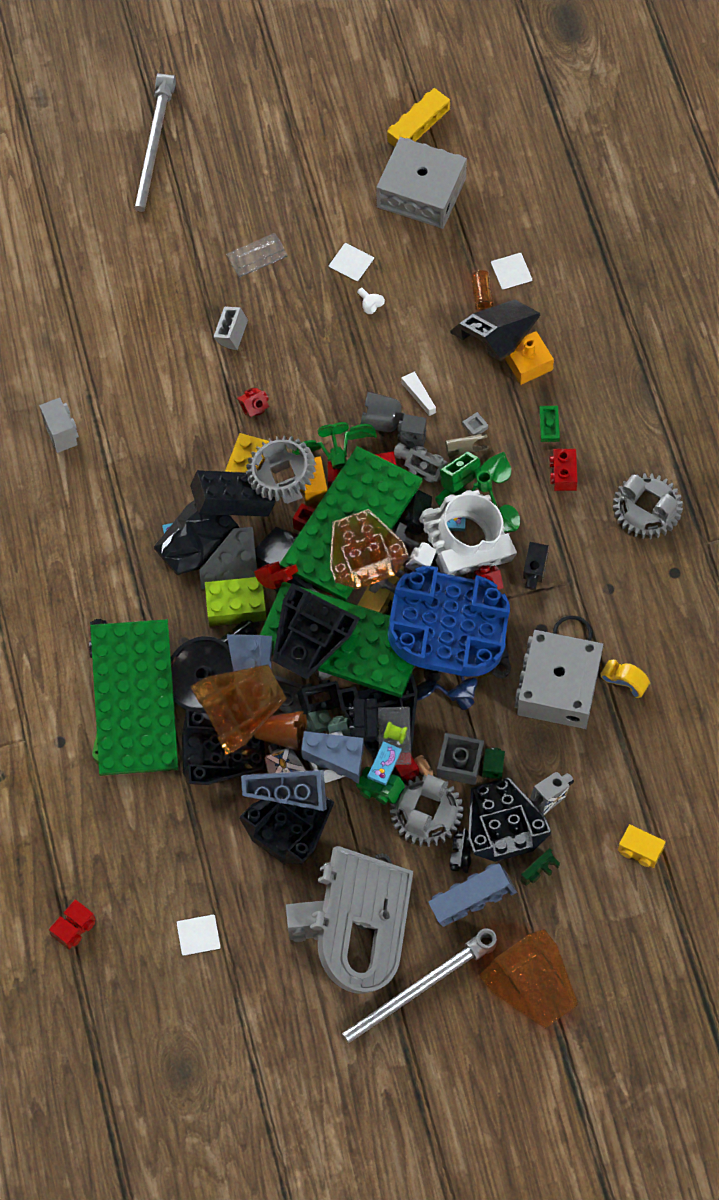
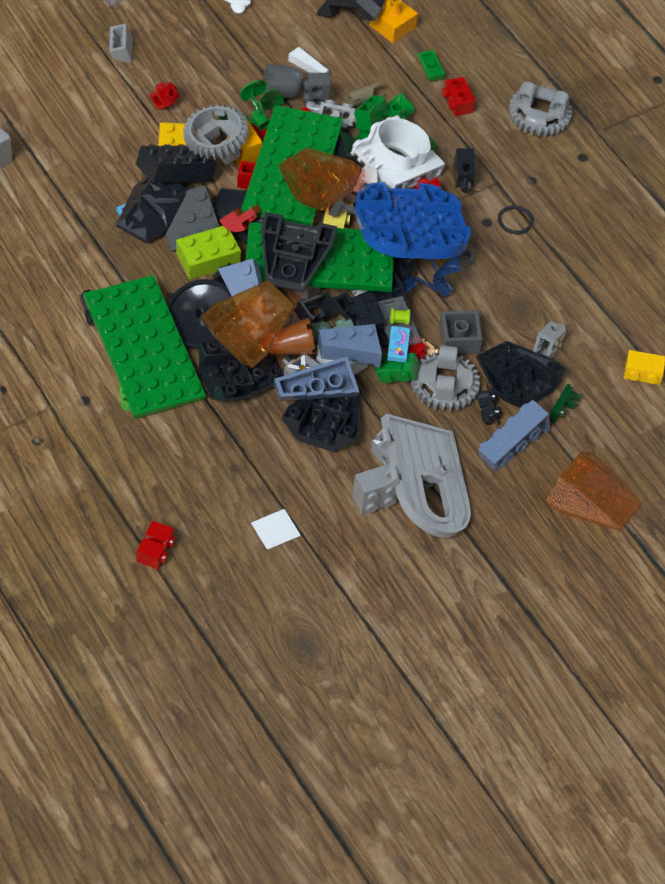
camera: 25 degrees left, 10 degrees down
flat silver piece [342,928,497,1044] -> none
light grey plate [462,412,488,436] -> none
dark green brick [482,747,505,780] -> none
light grey gear [515,630,603,729] -> none
yellow animal [601,660,650,698] -> none

